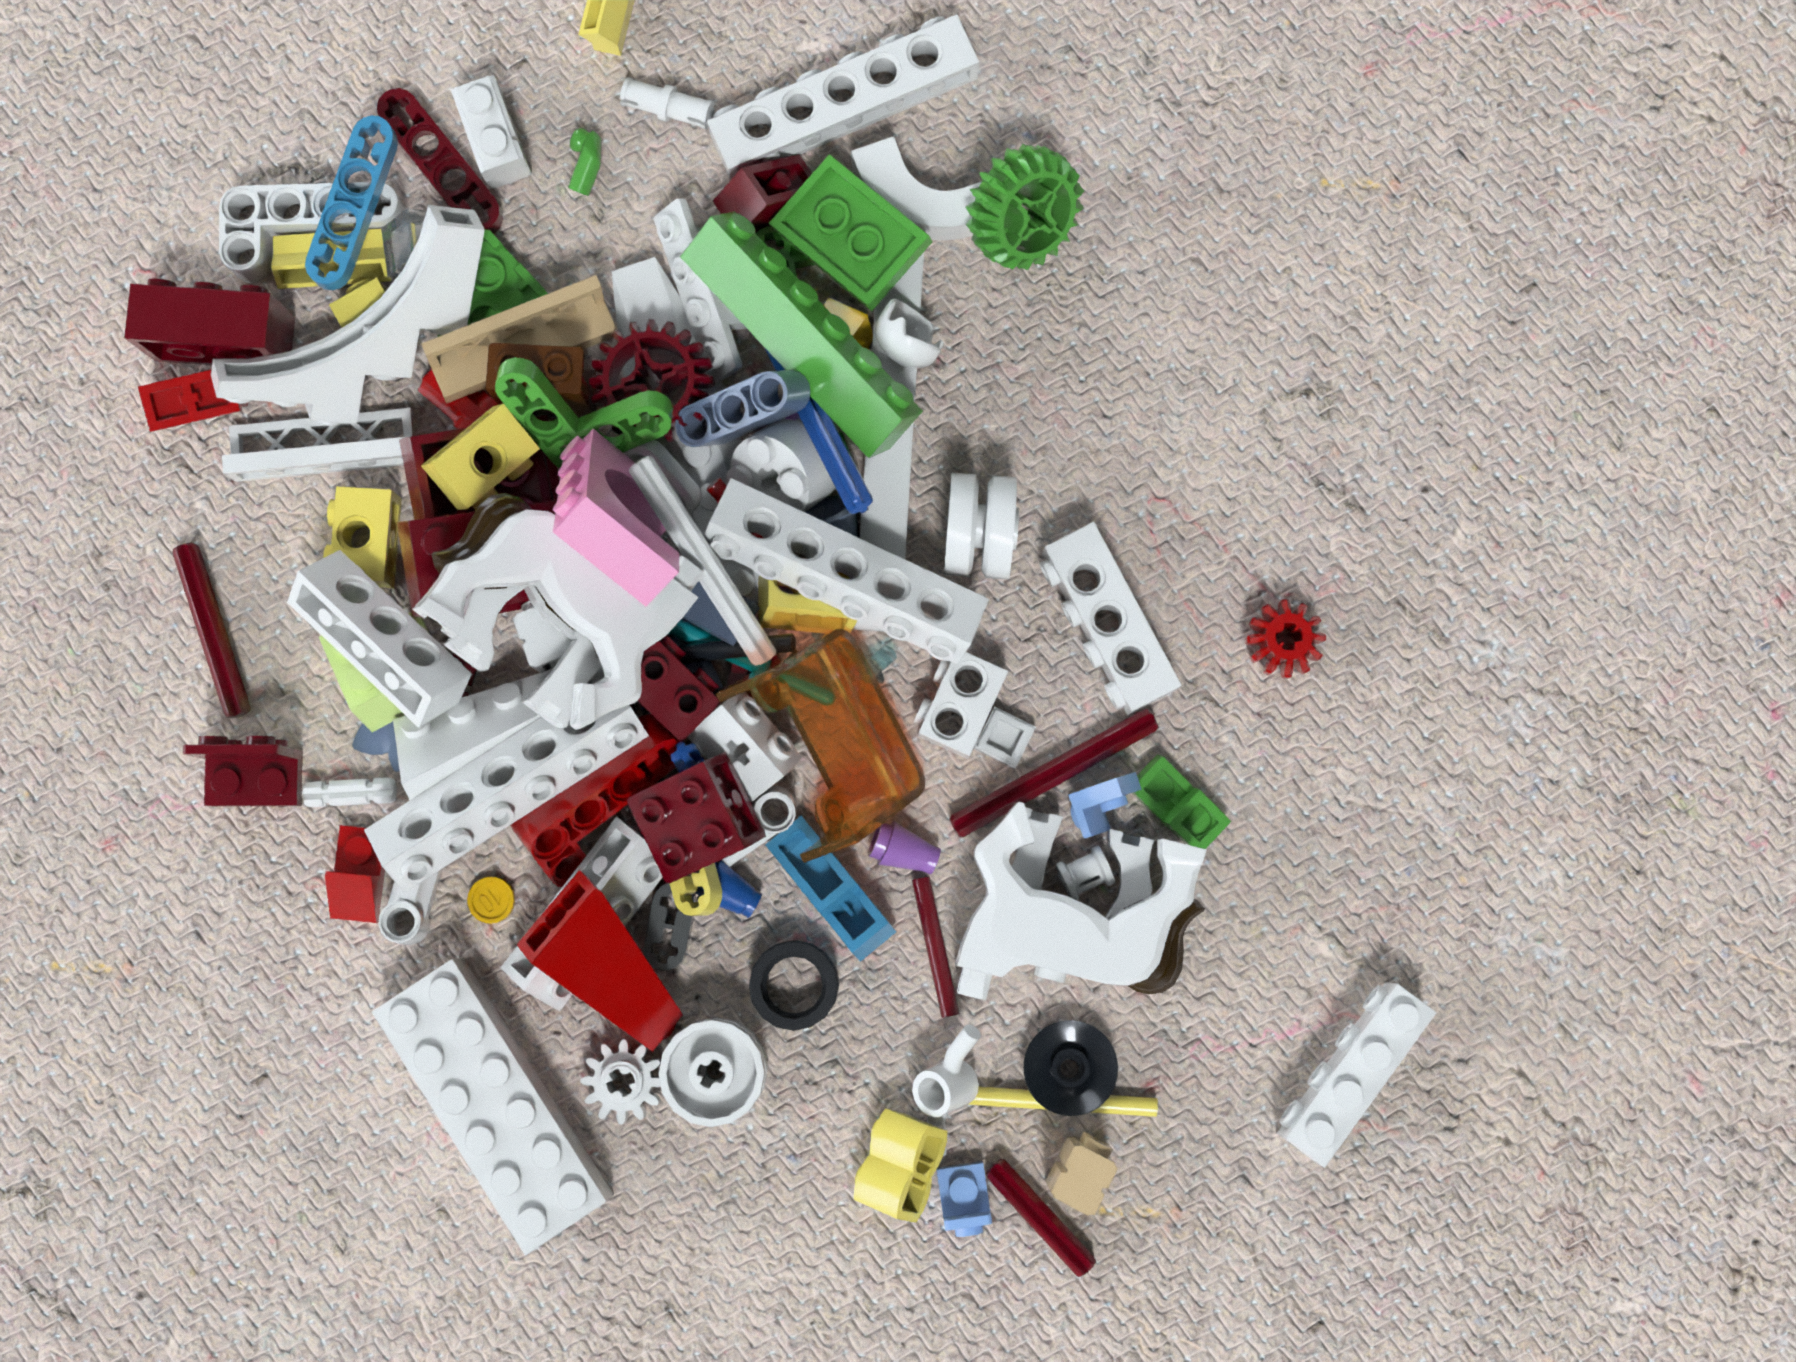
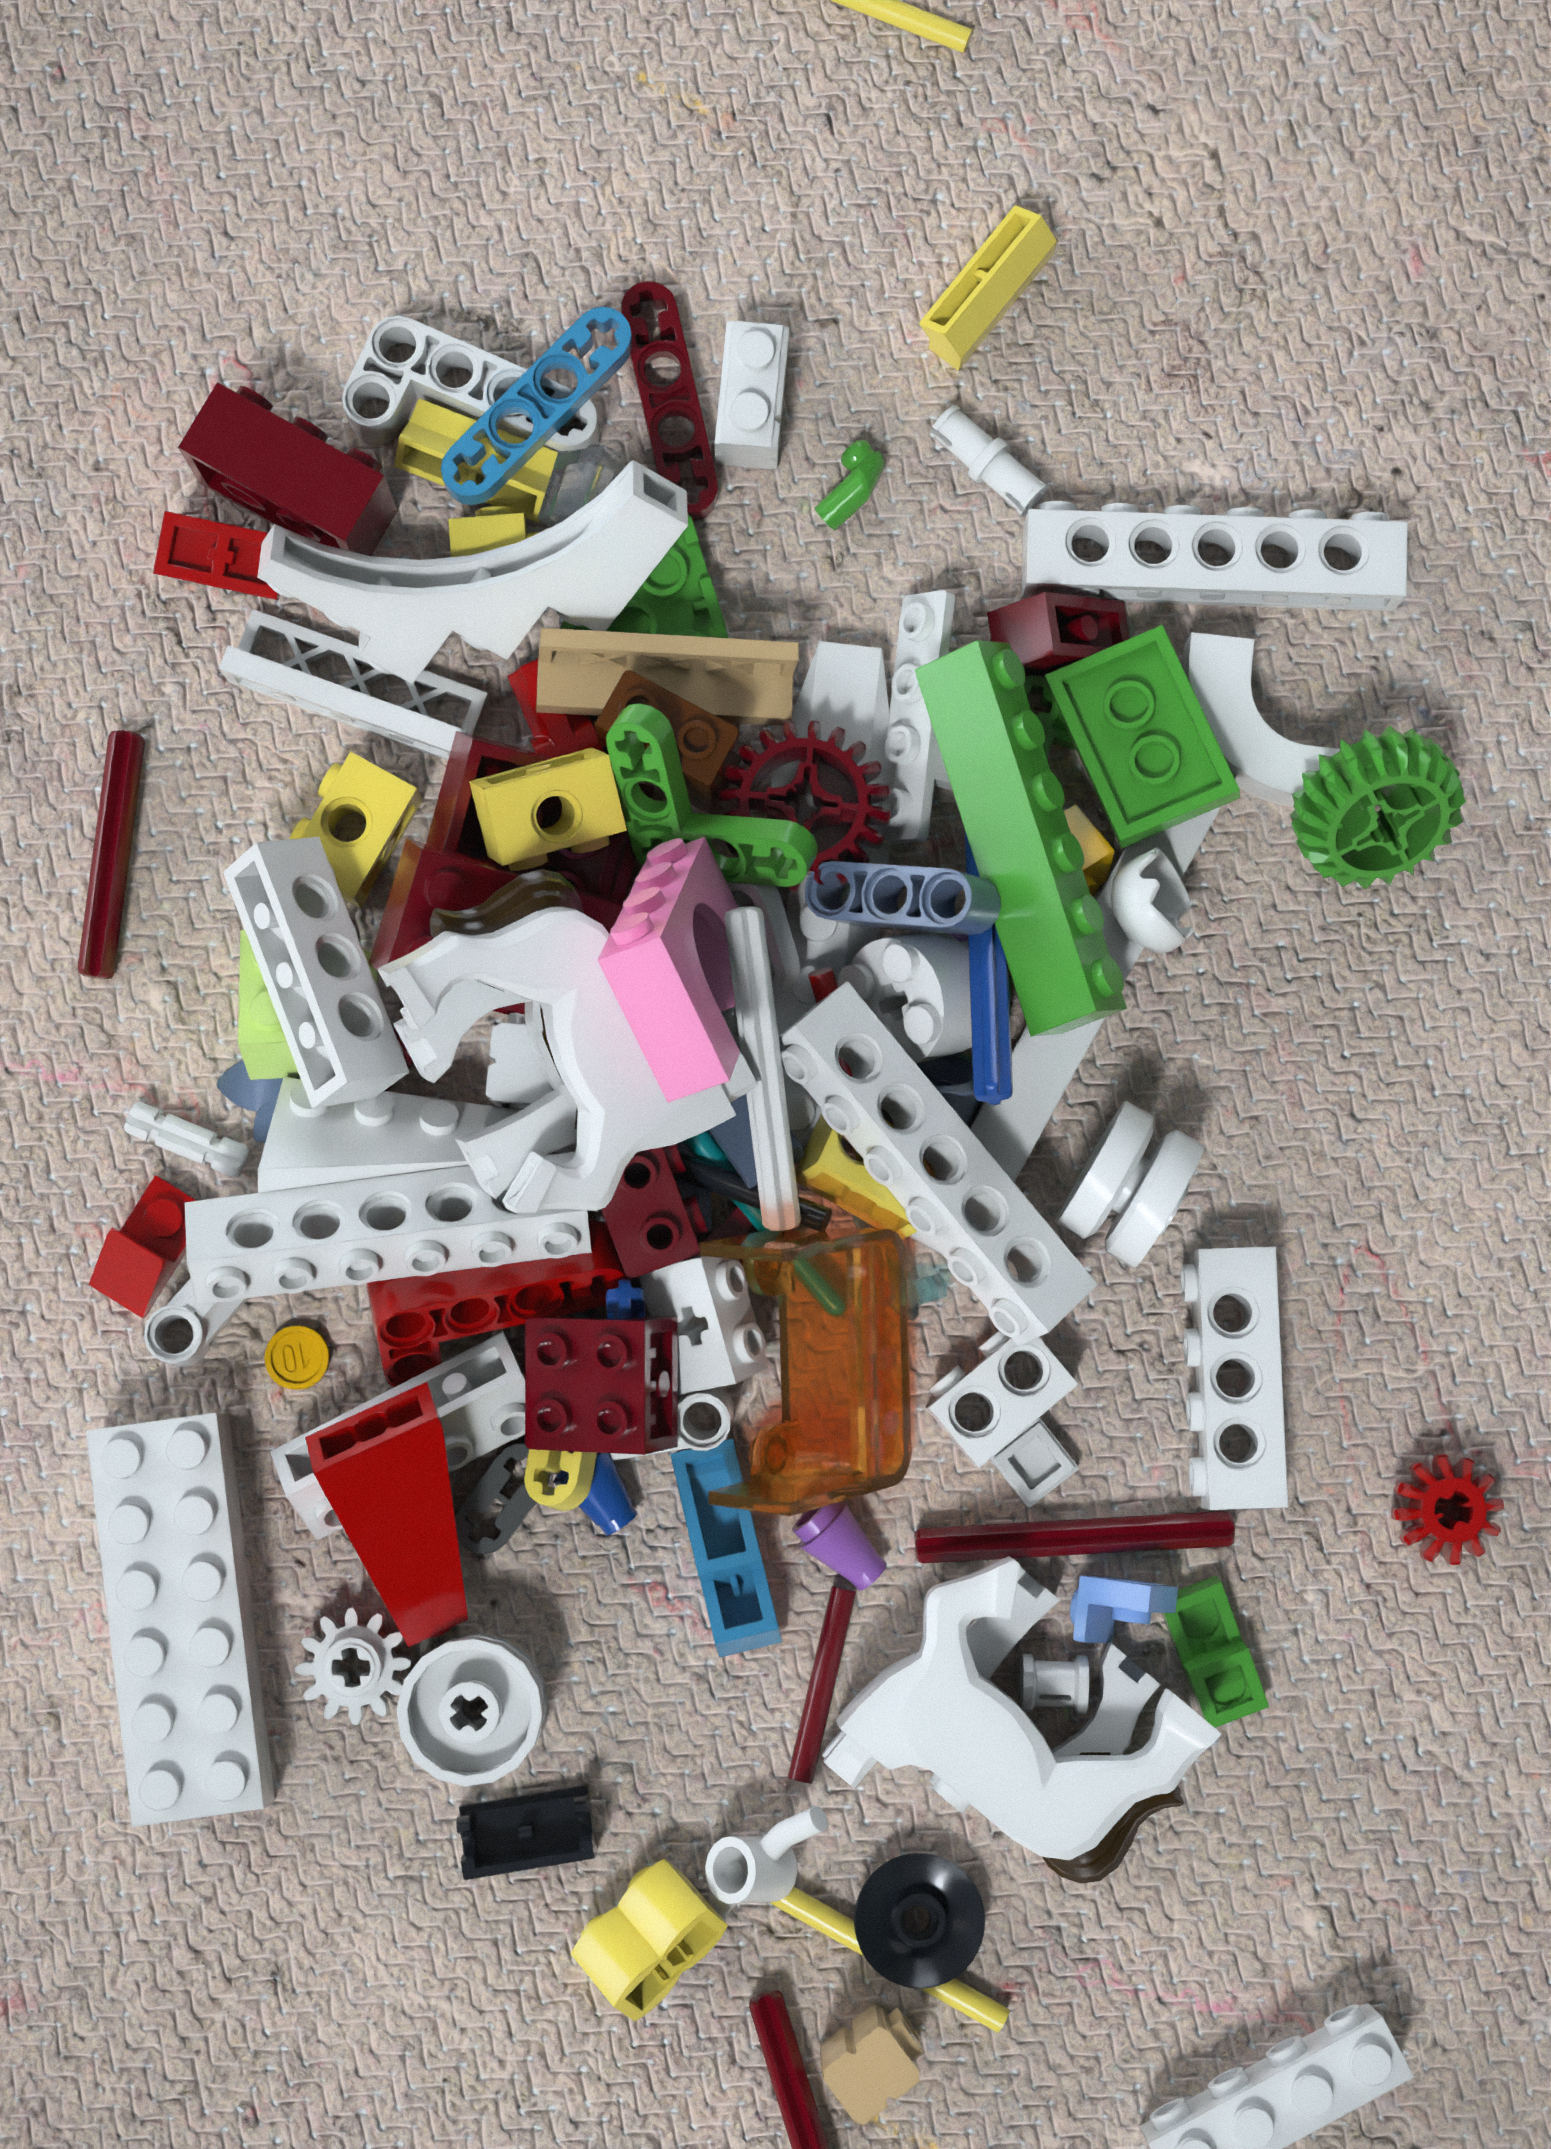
camera: 20 degrees right, 0 degrees up
dark red bracket [183,736,303,807] -> none
black tyre [749,940,839,1031] -> none
light blue bracket [937,1161,993,1237] -> none
none -> black hinge [456,1784,598,1880]

